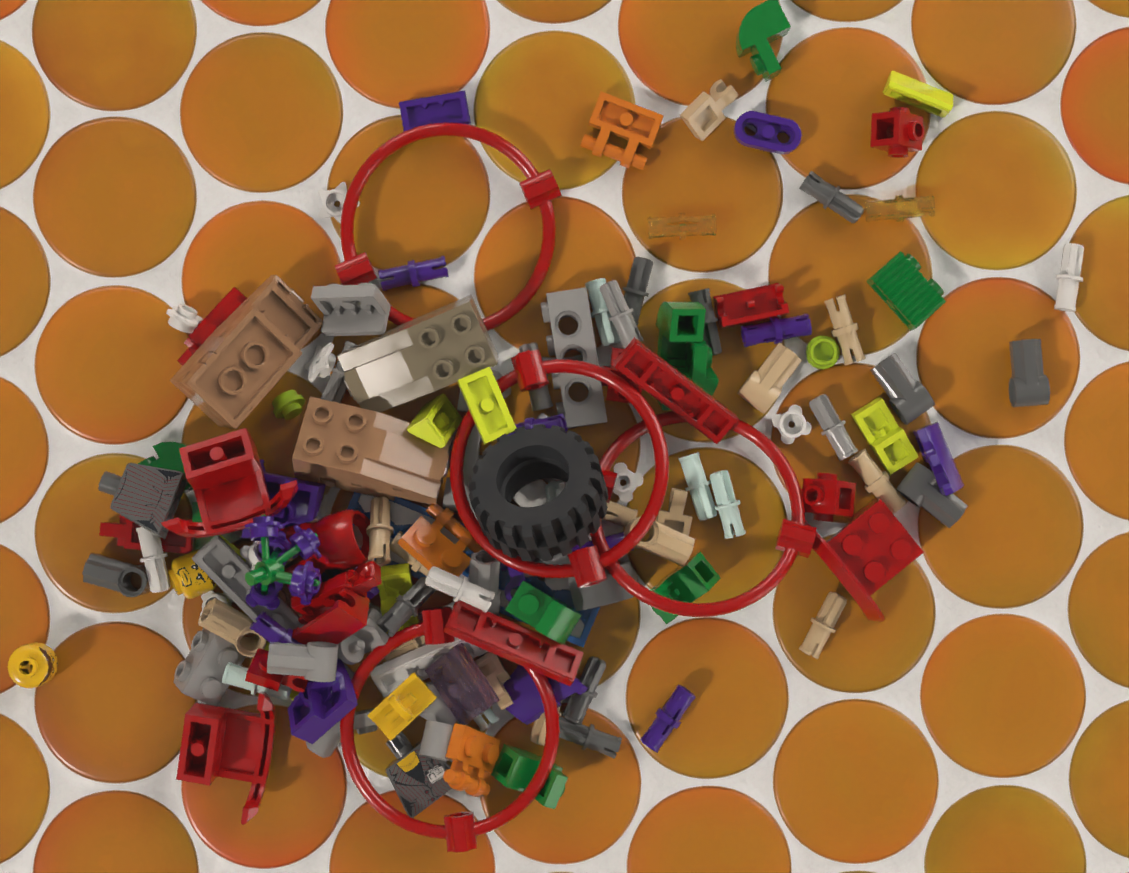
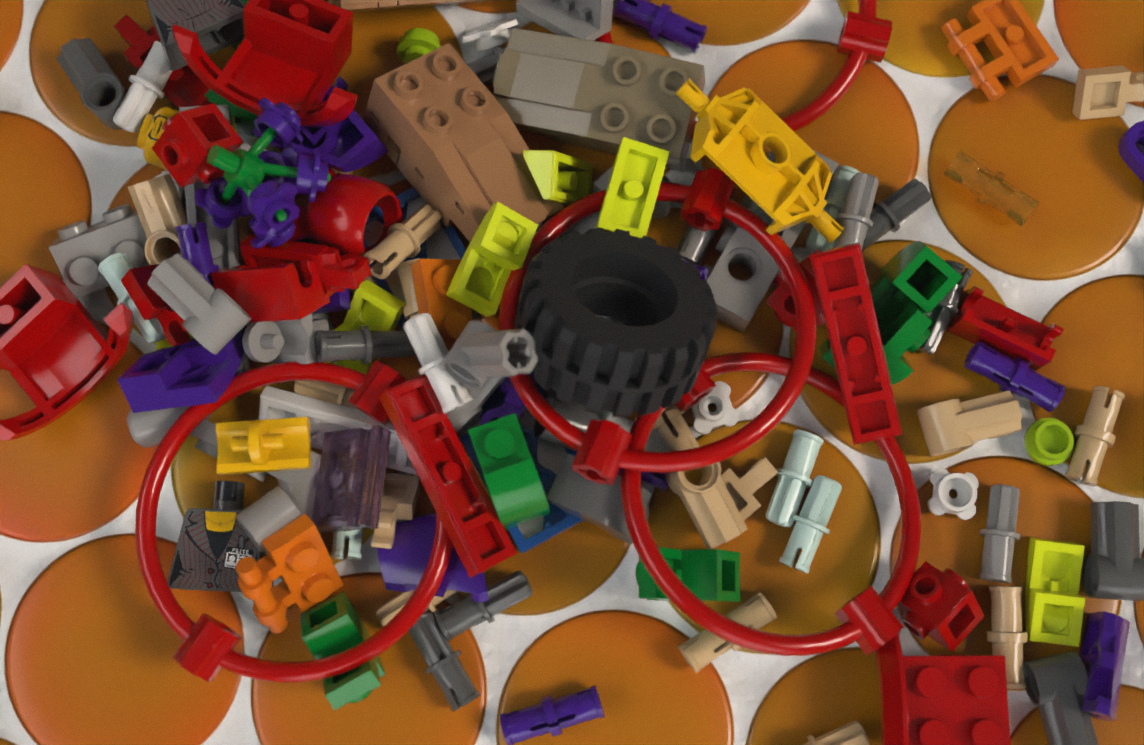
camera: 40 degrees right, 10 degrees down
none -> red brick [152,103,243,188]
none -> light grey piece [442,320,538,389]
none -> neon yellow slope [446,202,538,317]
none -> yellow plate [675,78,844,243]
none -> tan pin [678,591,777,673]

